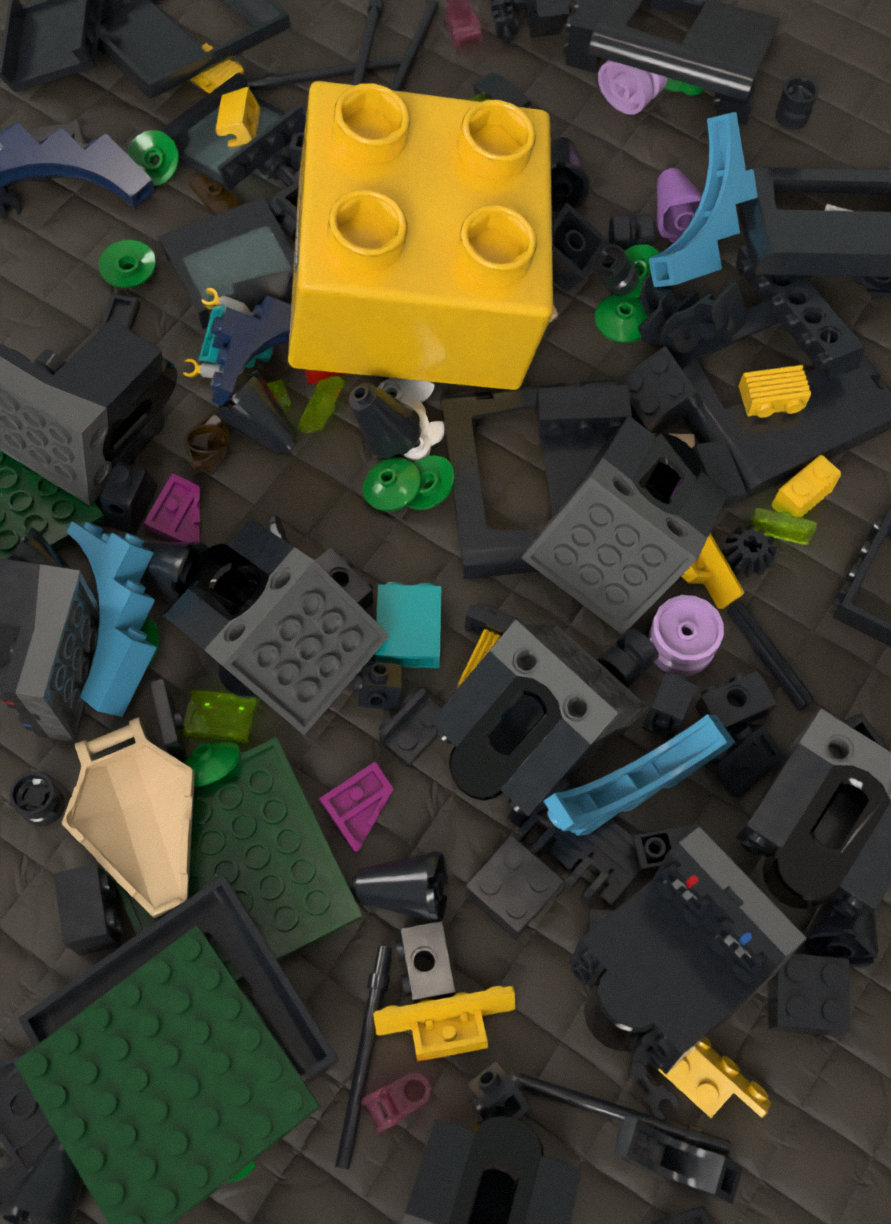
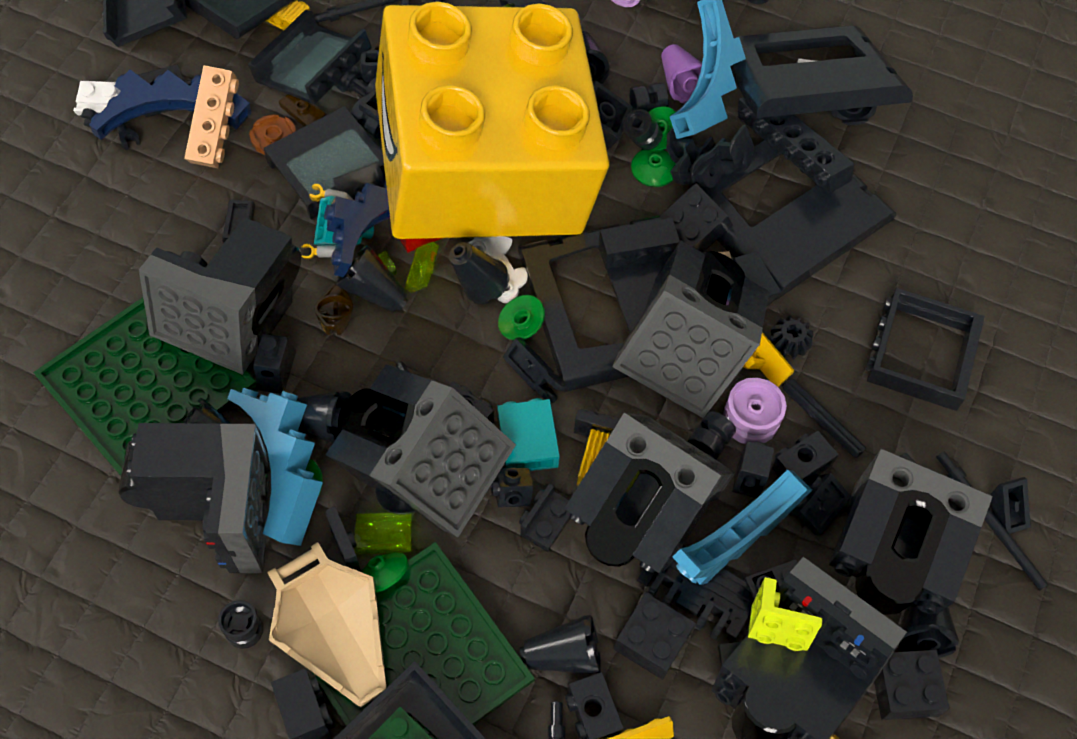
camera: 10 degrees left, 5 degrees down
green dish [98,240,156,288] -> none
green dish [127,130,179,187] -> none
magenta wing [143,473,200,543] -> none
yellow hinge [215,87,261,147] -> none
magenta wing [319,762,393,854] -> none
green dish [363,458,421,512] -> none
yellow brick [738,365,811,418] -> none
clear neon green plate [749,507,817,545] -> none
yellow brick [771,455,841,524] -> none
none -> light nougat brick [184,65,239,168]
none -> dark orange tile [249,114,296,155]
none -> black hinge [503,337,566,403]
none -> neon yellow bracket [748,577,822,651]

